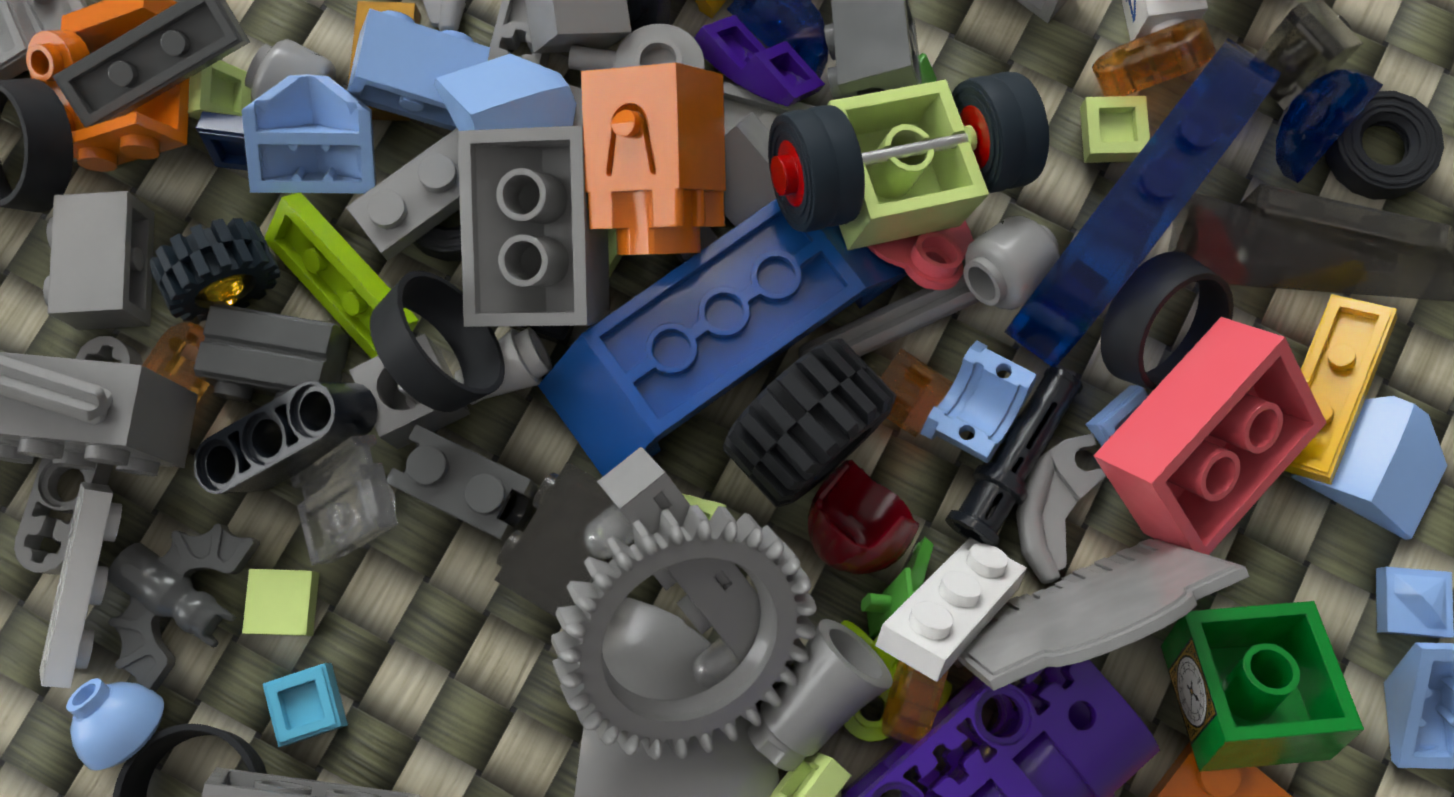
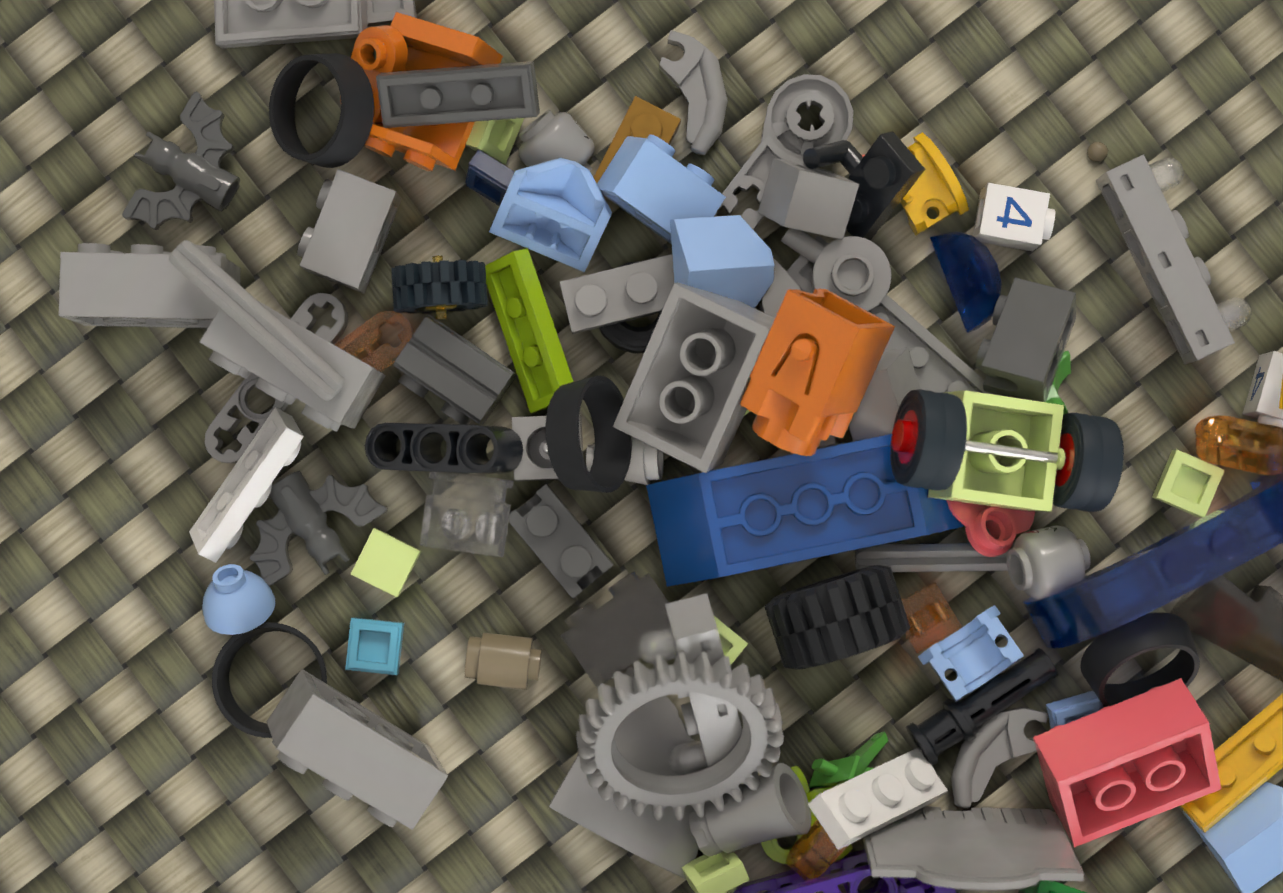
camera: 25 degrees right, 10 degrees up
dark purple slope [694,15,825,107] -> none
dark red hair [808,459,920,575] -> none
none -> dark tan brick [465,632,542,690]

